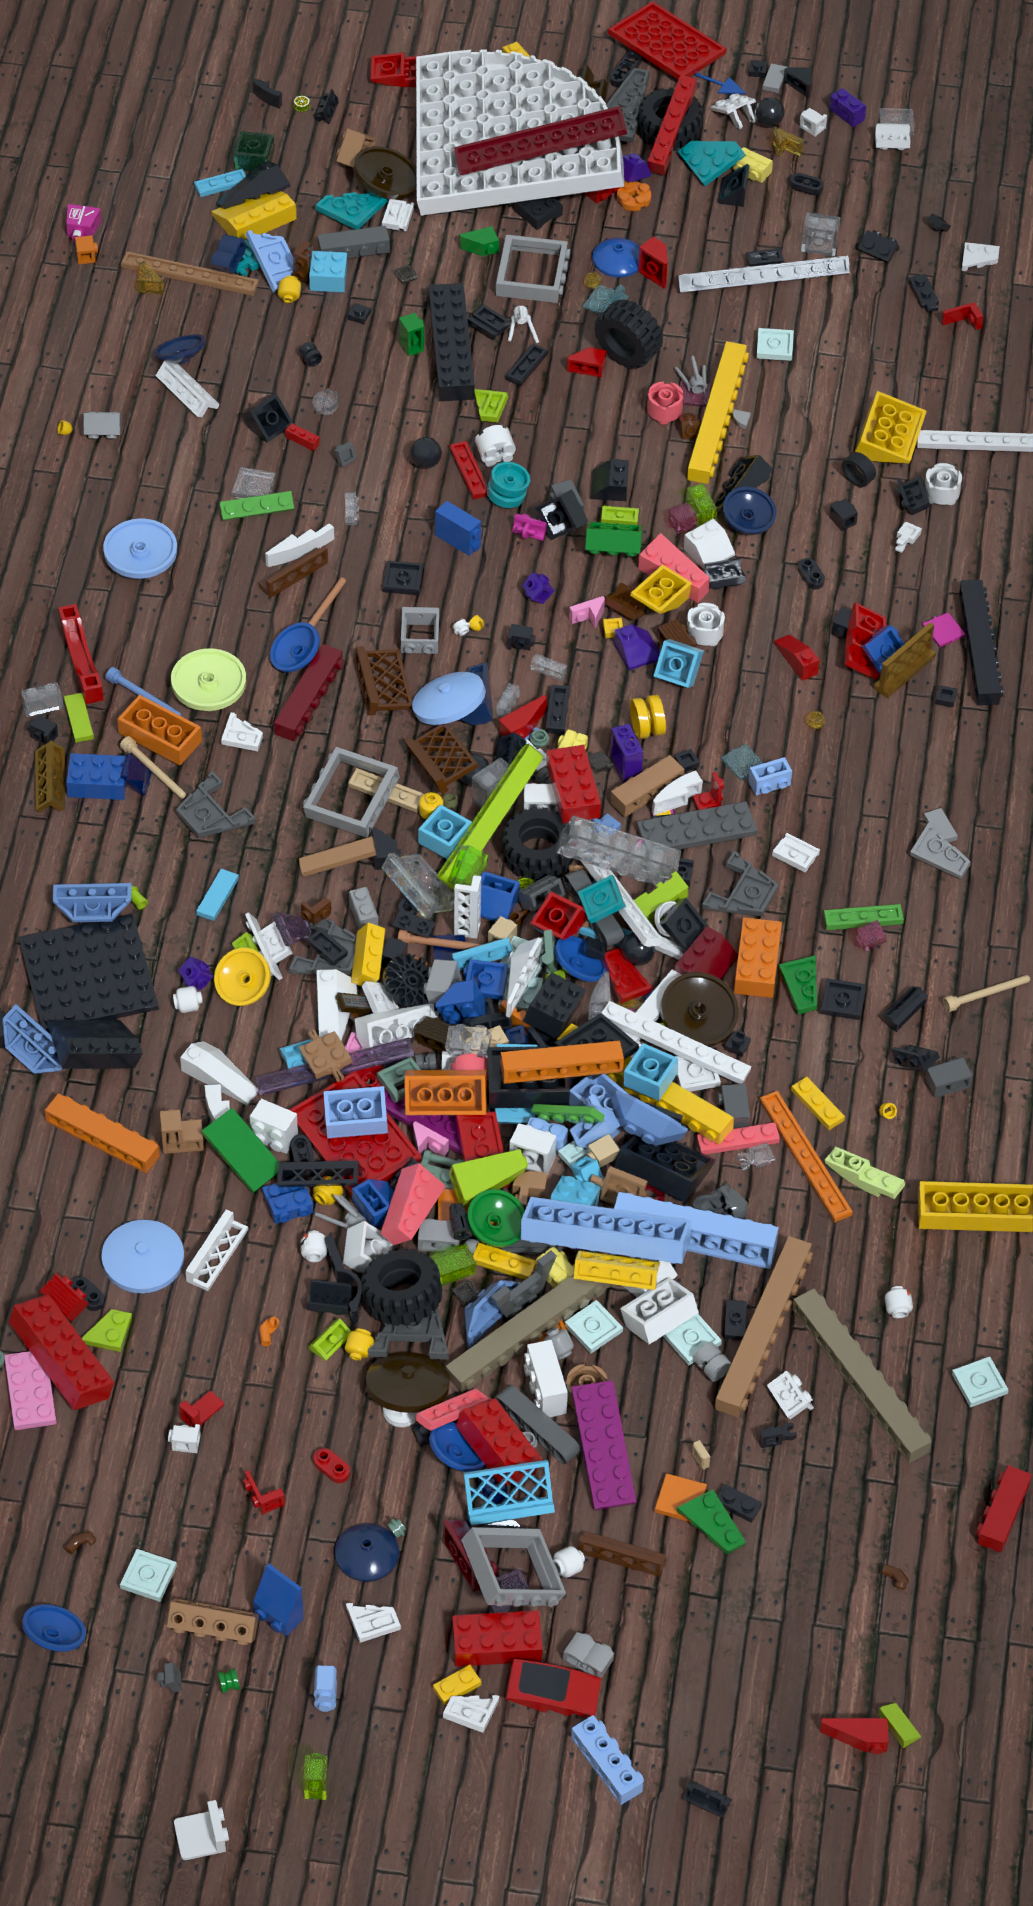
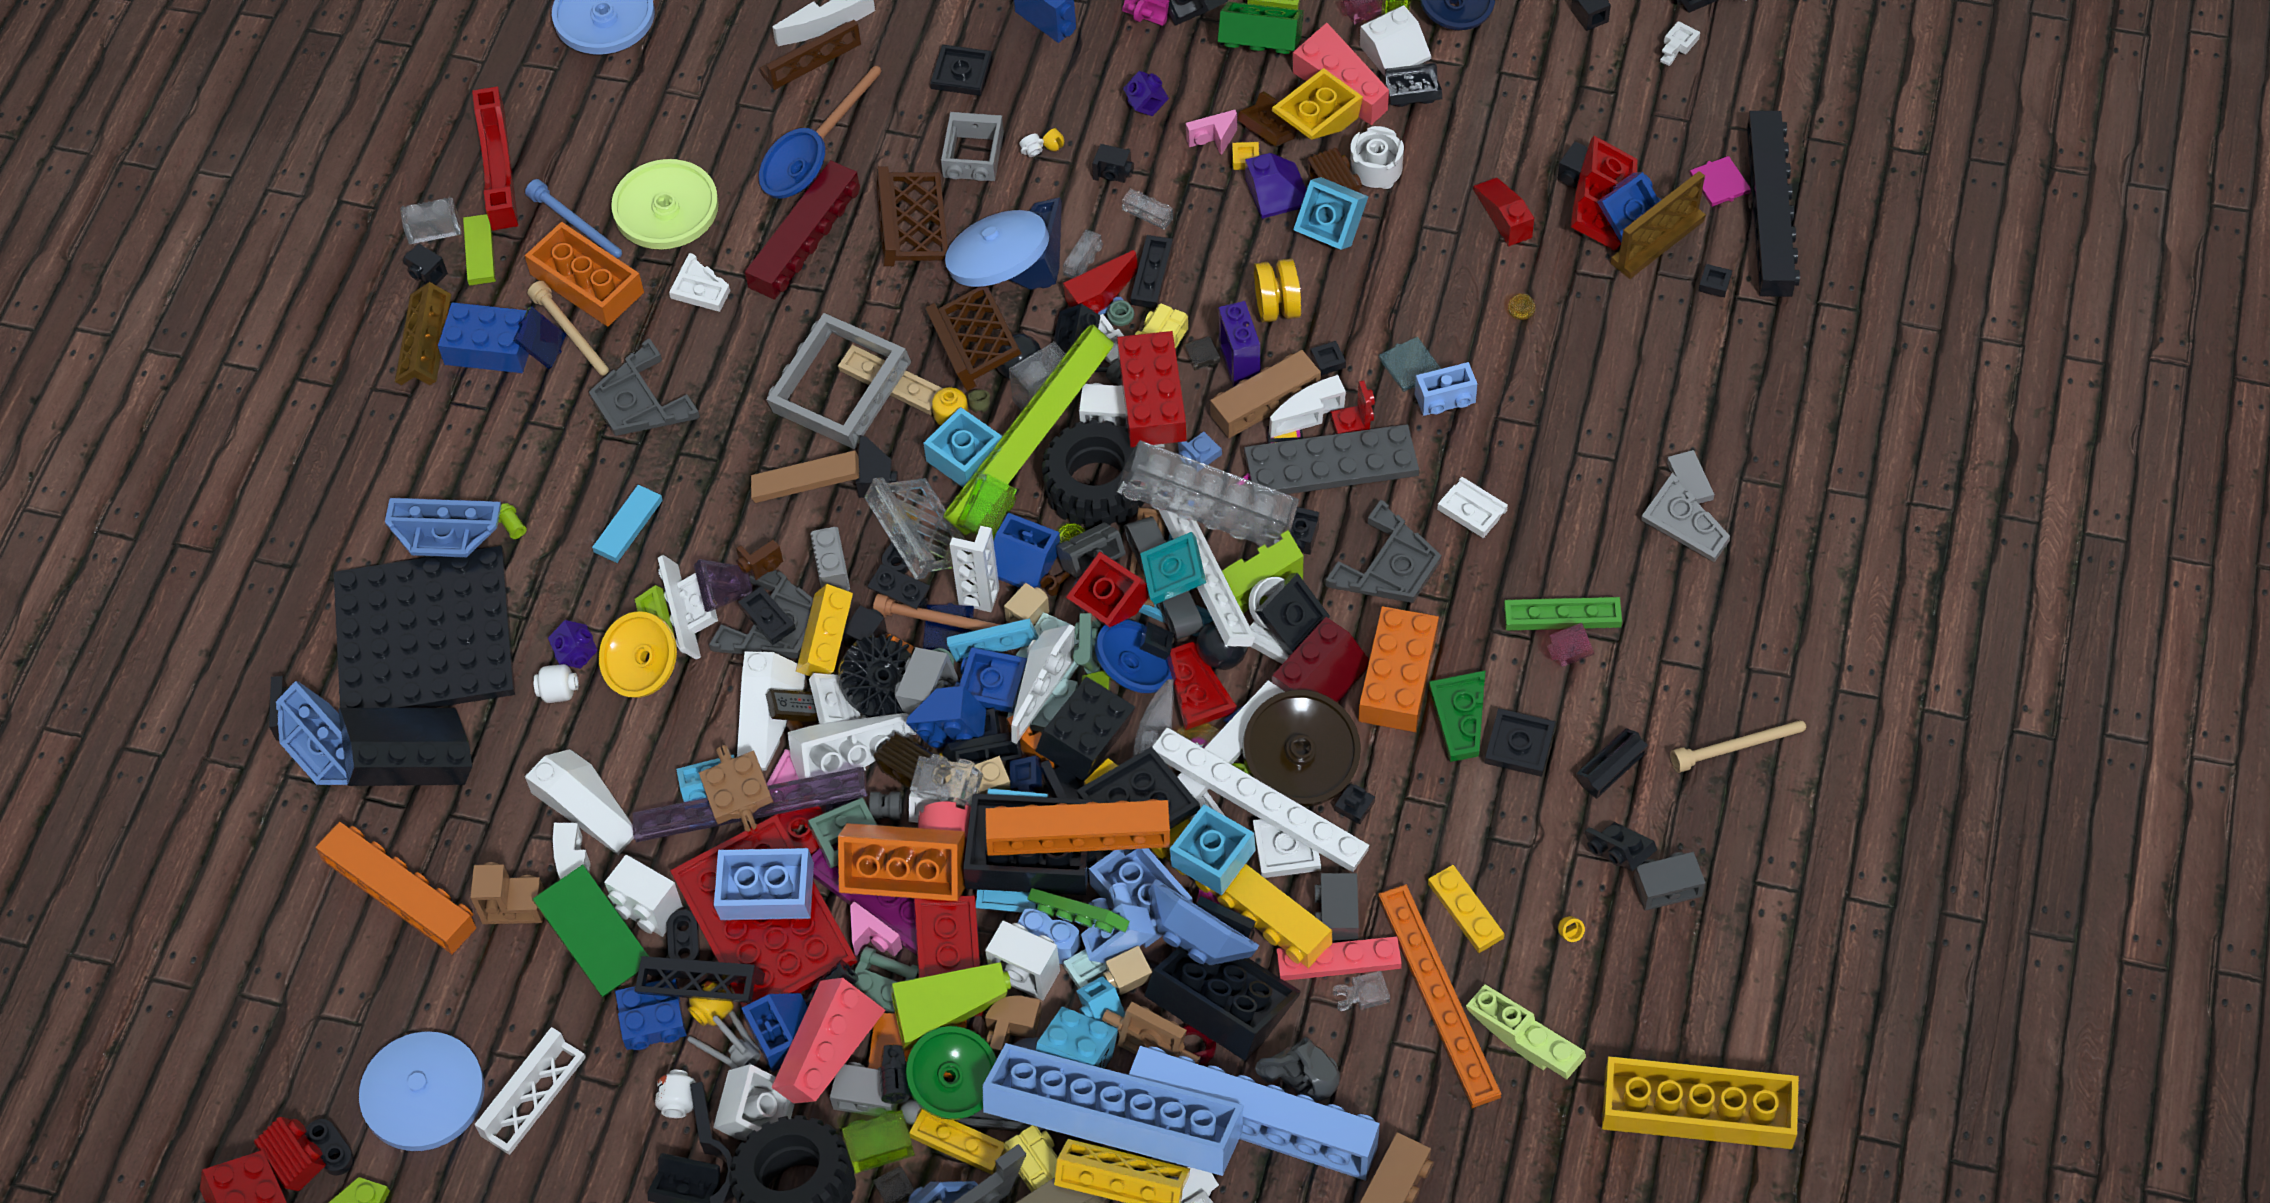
camera: 10 degrees right, 5 degrees up
black plate [798,558,825,589] -> none

